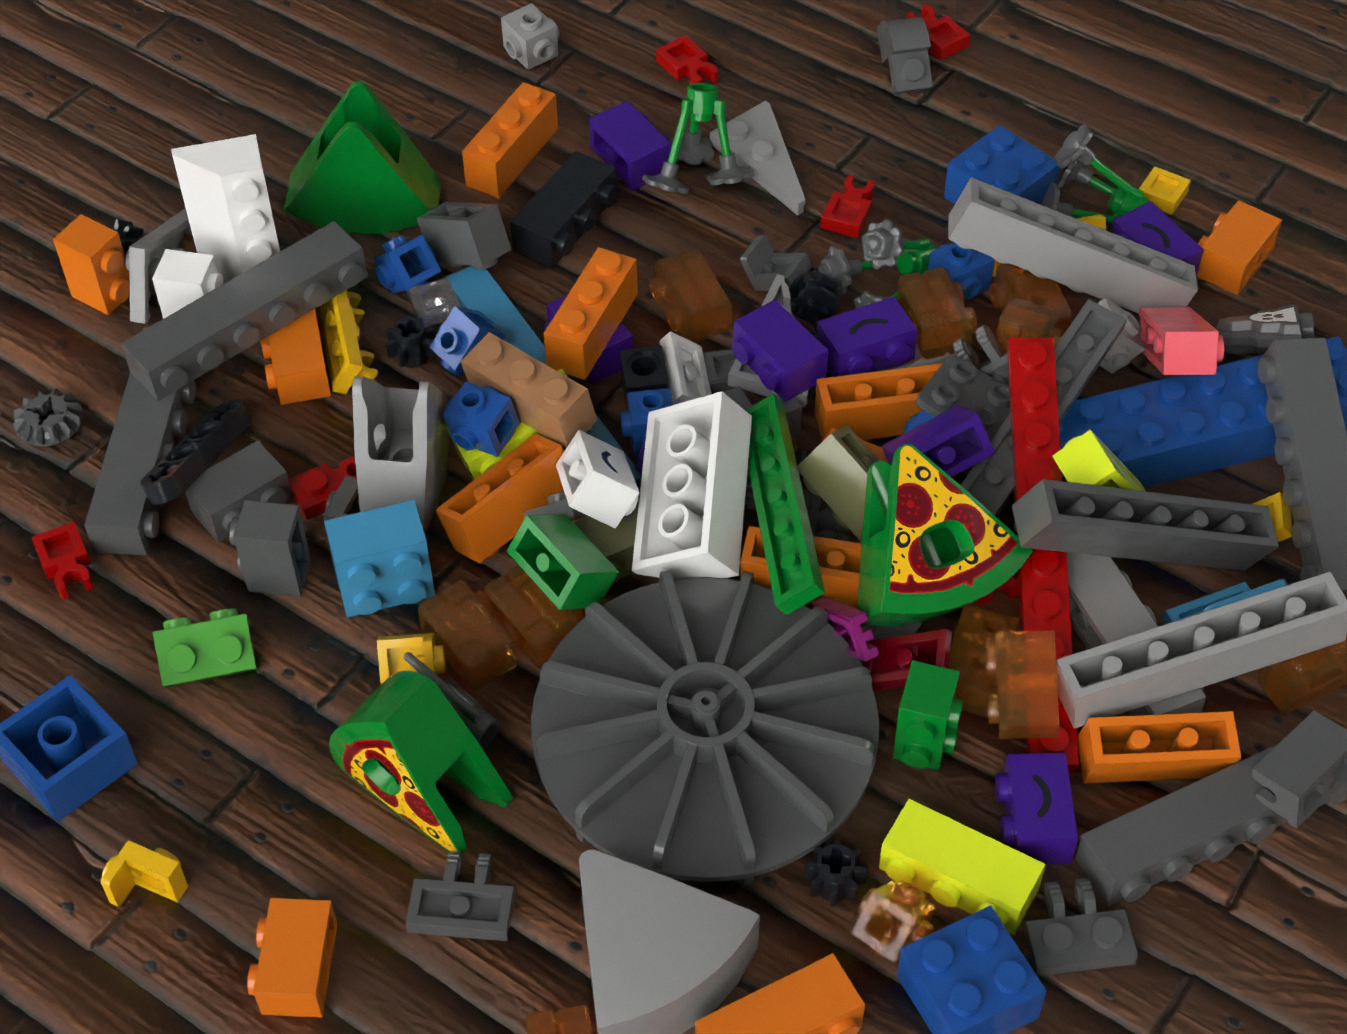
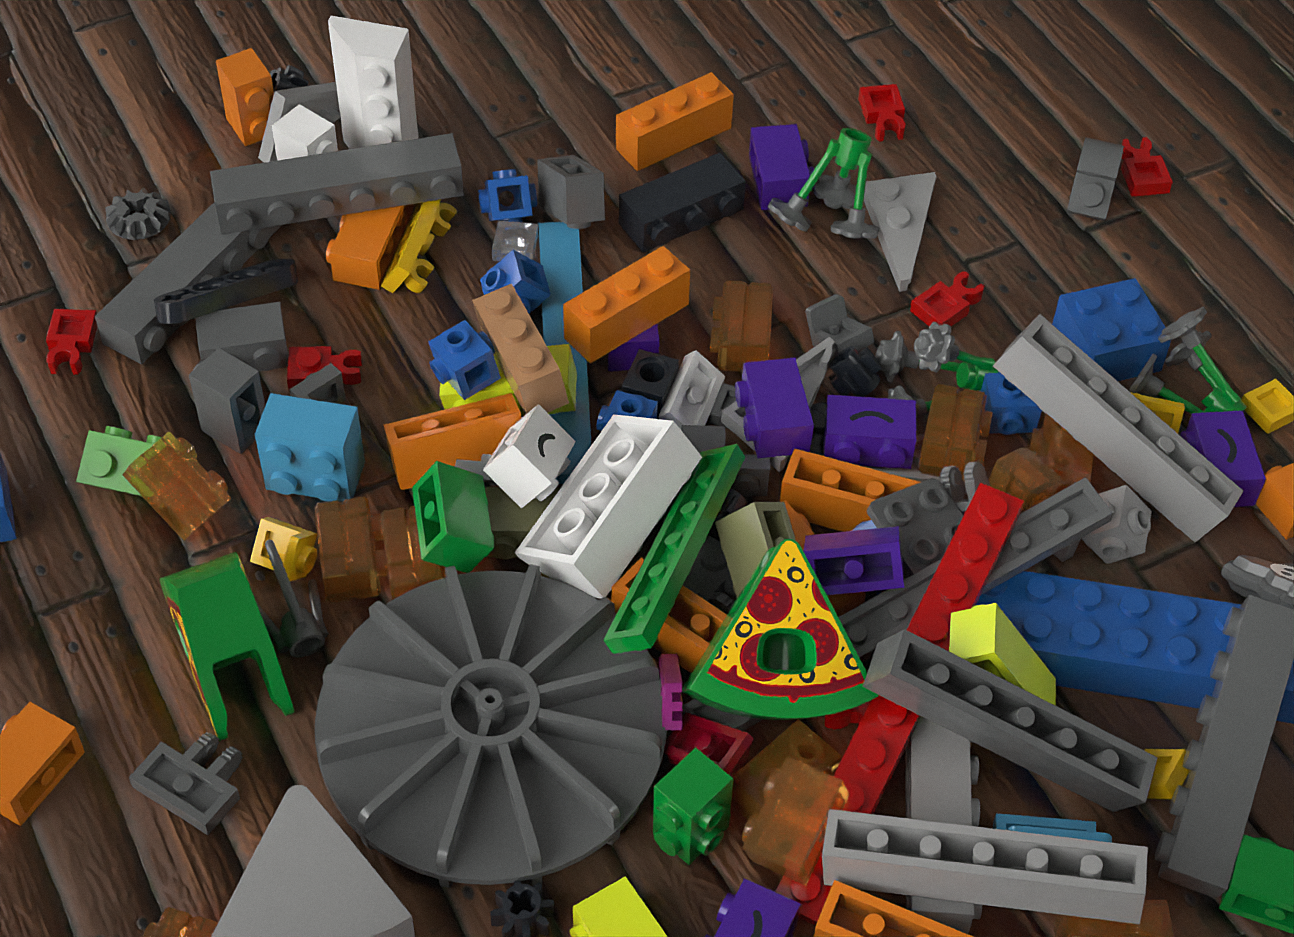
camera: 25 degrees right, 0 degrees up
green piece [284,81,441,234] -> none
light grey piece [352,376,450,533] -> none
black gear [385,317,436,368] -> none
light grey brick [501,3,560,70] -> none
coral brick [1138,307,1224,375] -> none
none -> clear orange brick [122,432,231,541]

